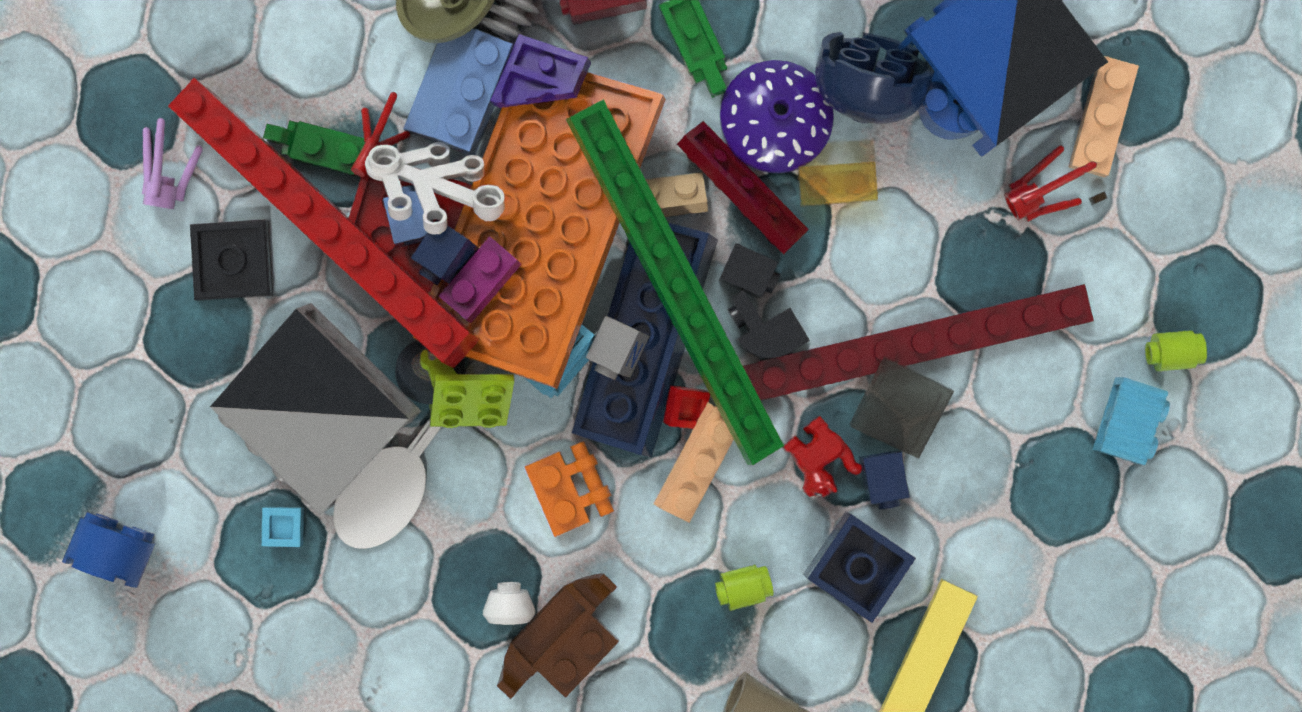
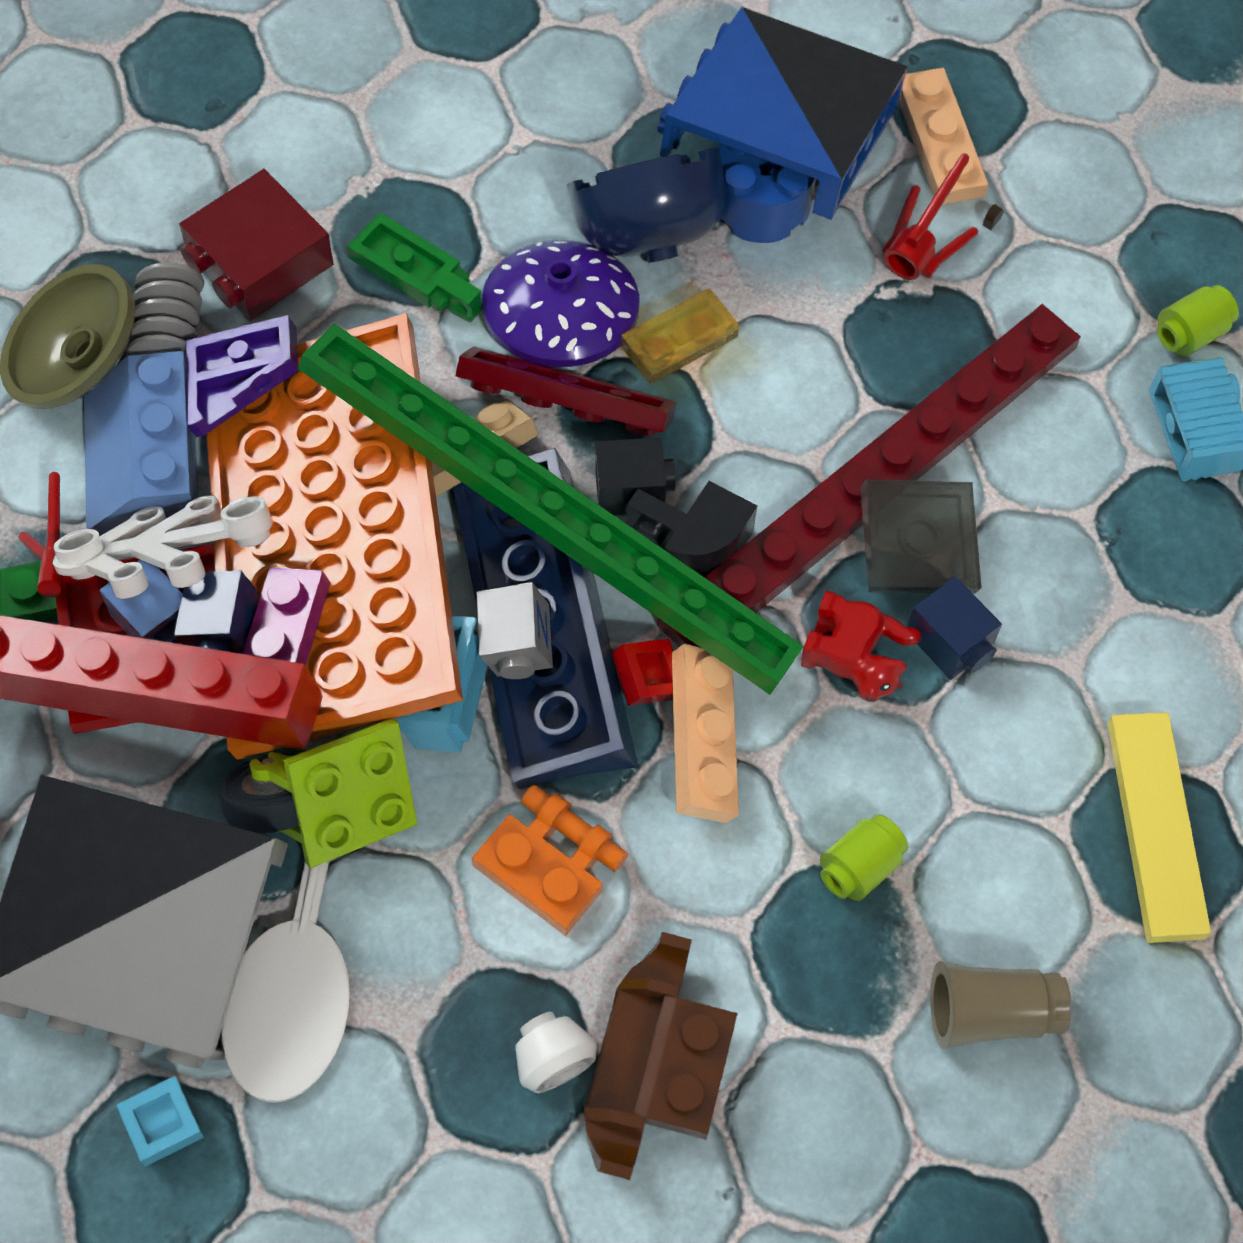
camera: 35 degrees left, 25 degrees down
dark blue brick [803,511,916,623] -> none

